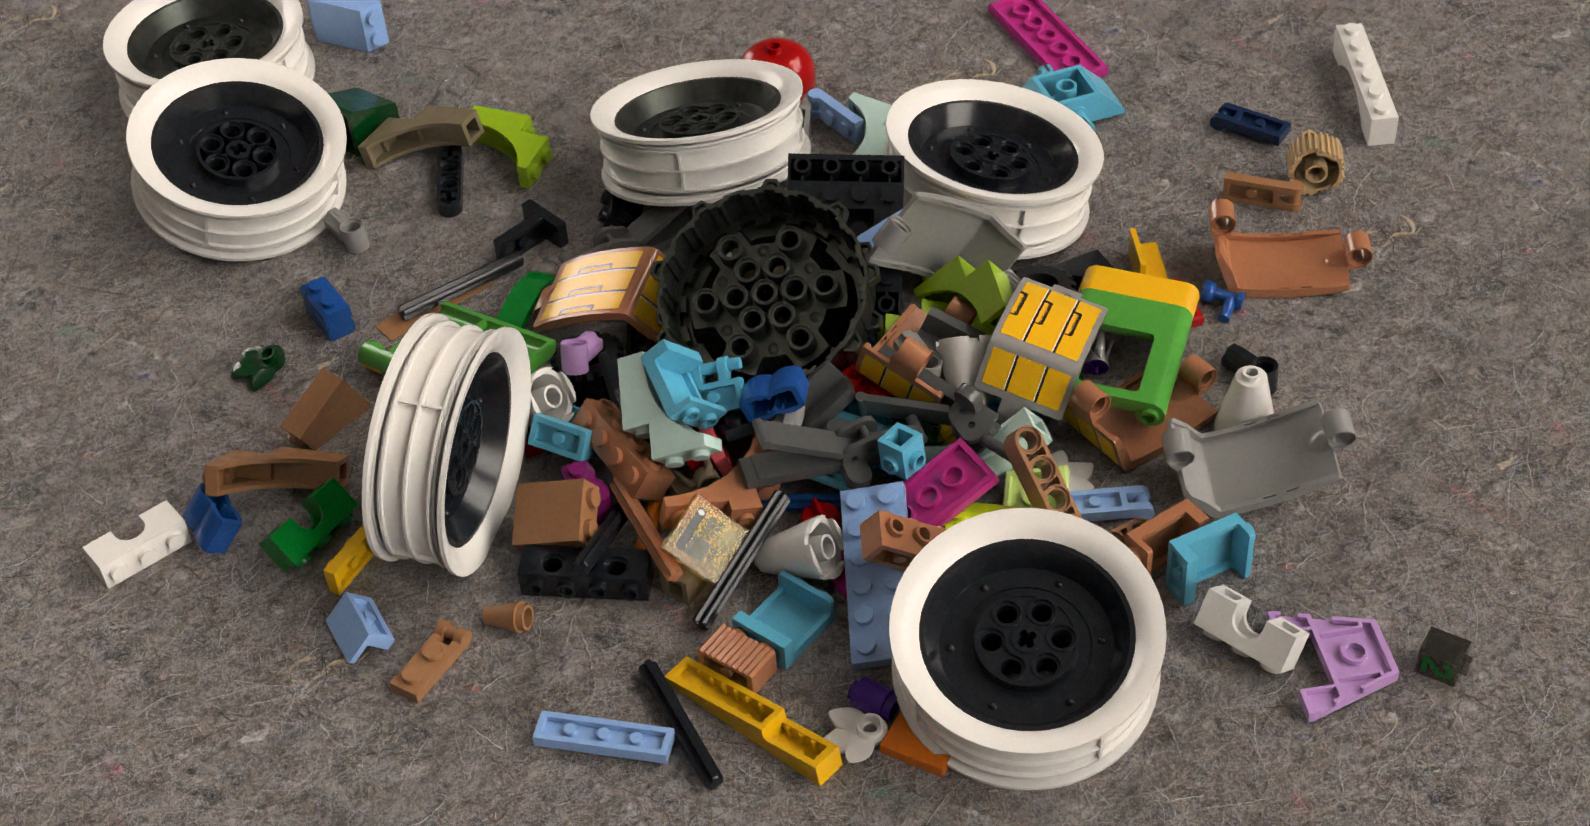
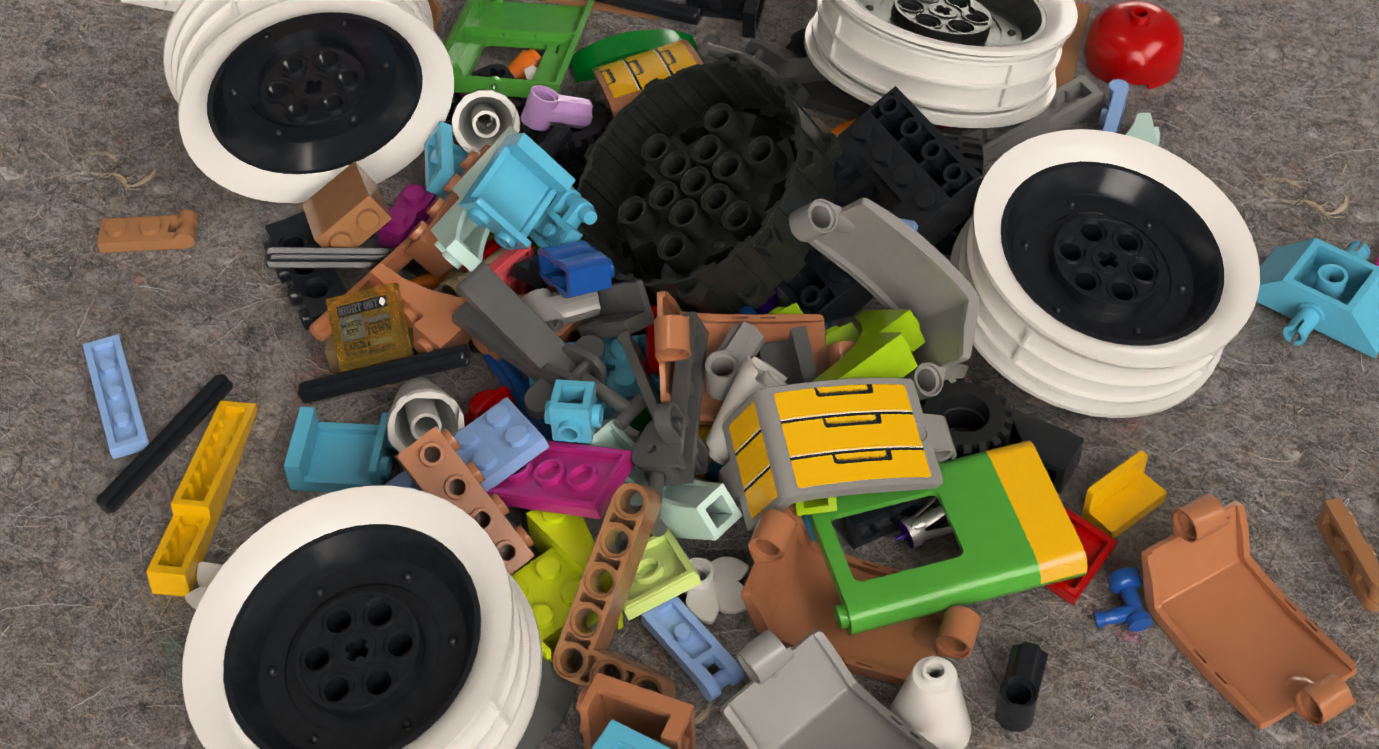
camera: 55 degrees right, 5 degrees up
light blue panel [326,592,395,664] -> none
medium nougat cone [482,601,534,634] -> none
nougat brick [697,623,777,693] -> none

